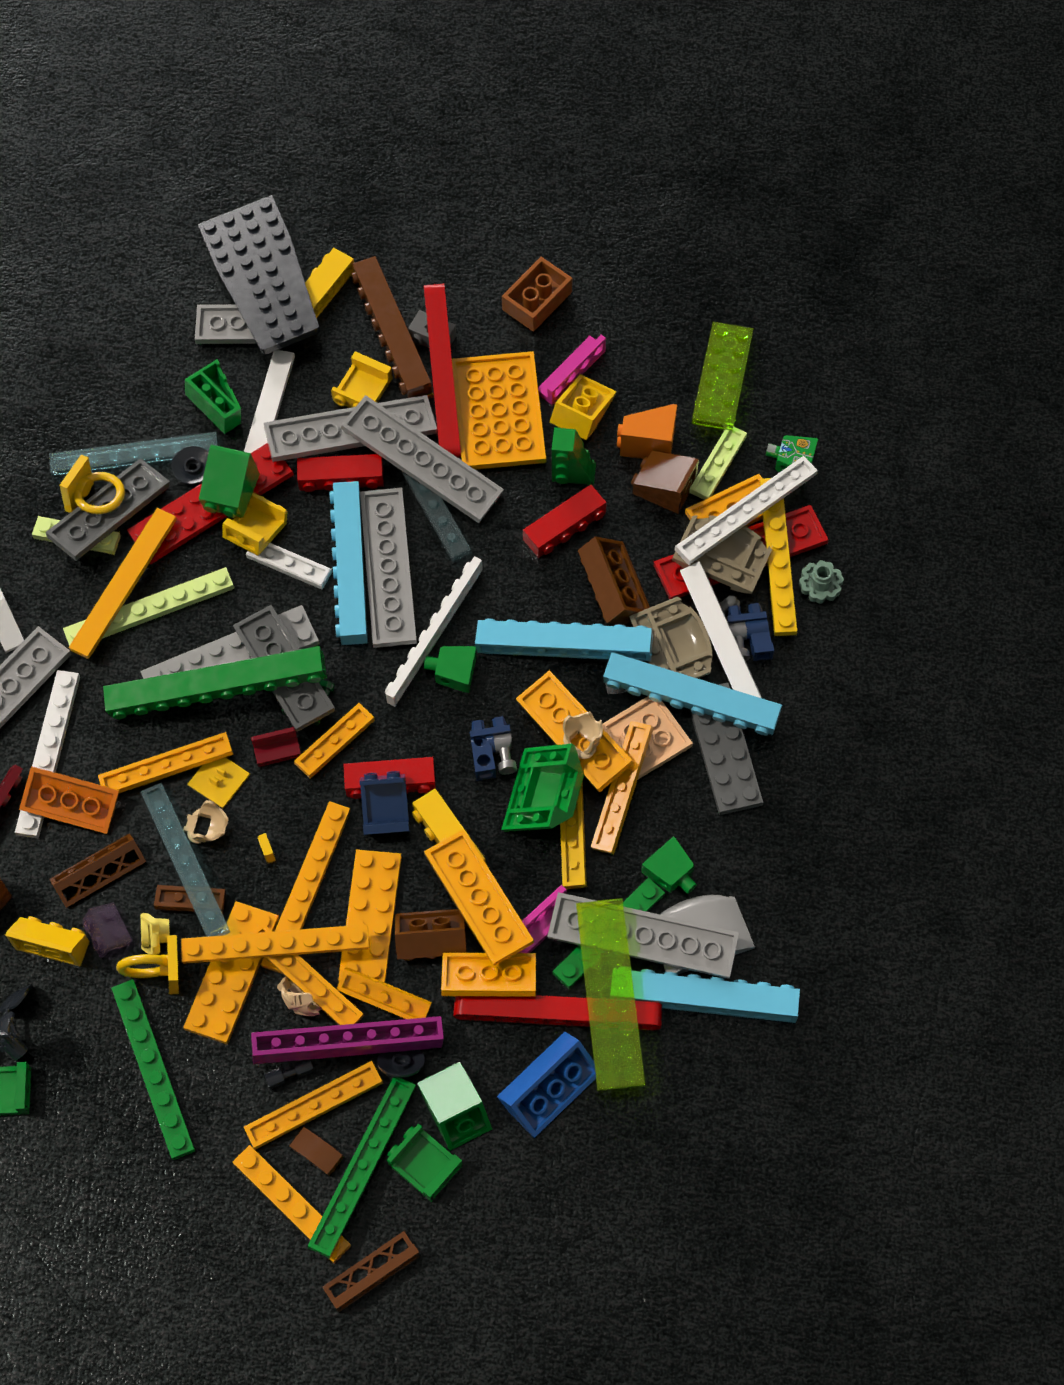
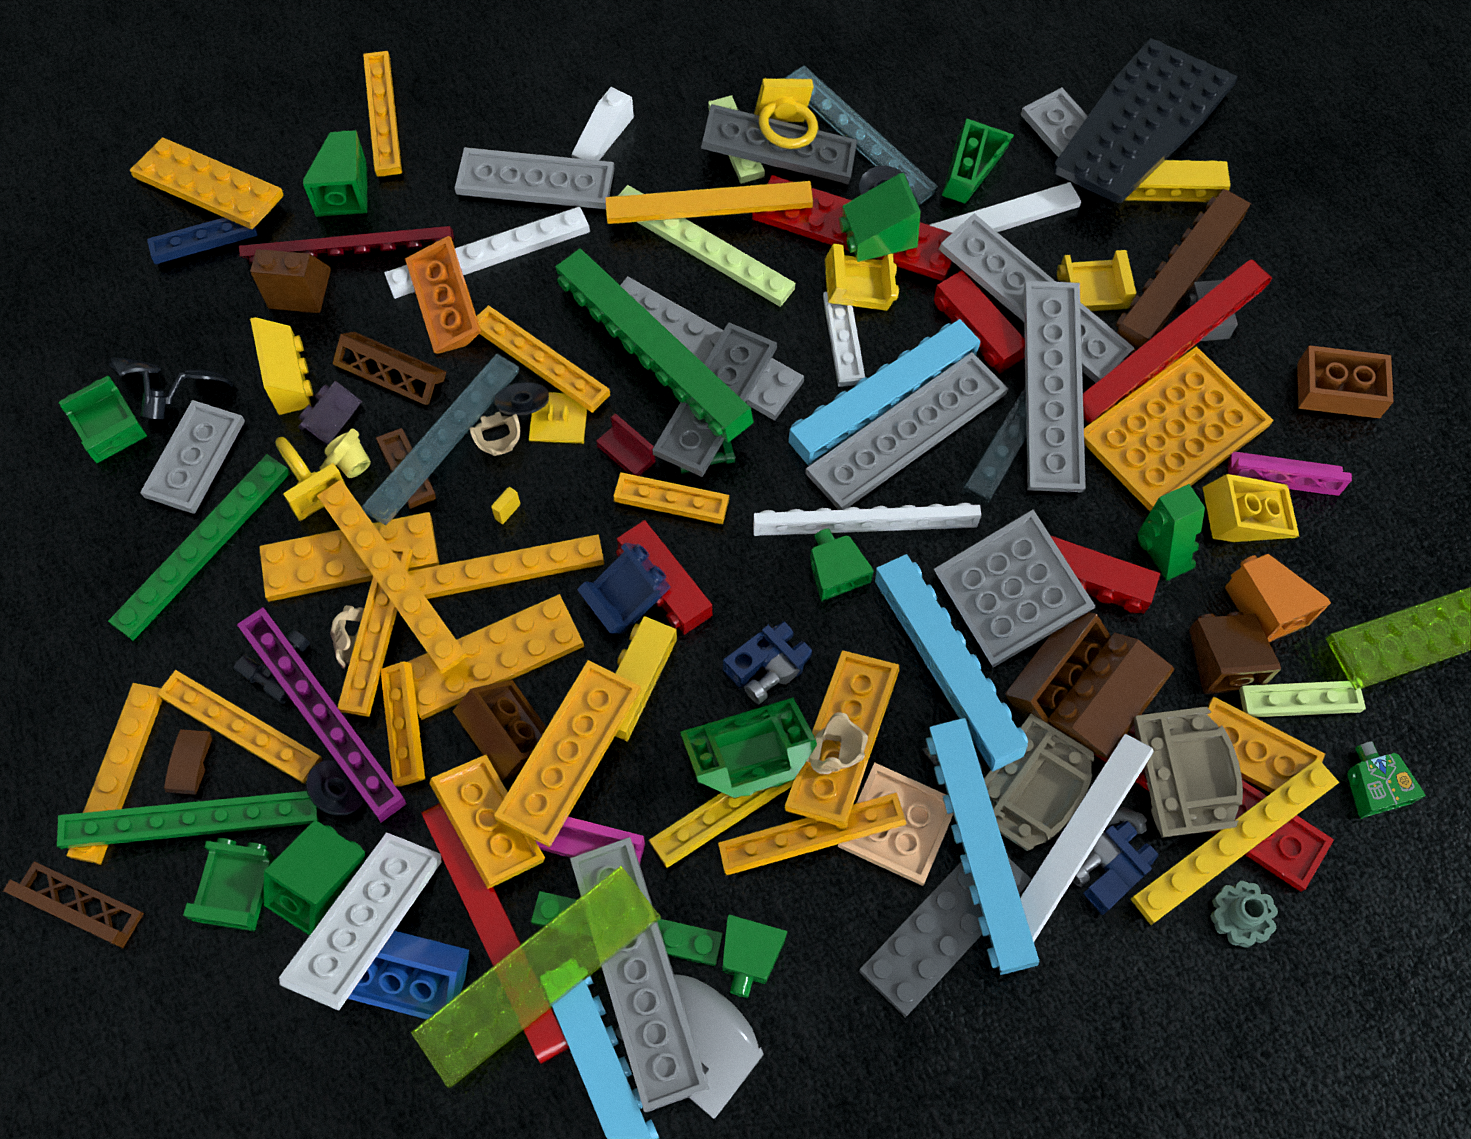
camera: 55 degrees right, 0 degrees up
white plate [675,456,818,565] -> none
none -> light grey plate [140,400,245,514]
none -> white plate [279,833,442,1010]
none -> black dish [494,382,549,416]
none -> light grey plate [934,510,1095,667]
none -> reddish brown slope [1048,632,1174,759]

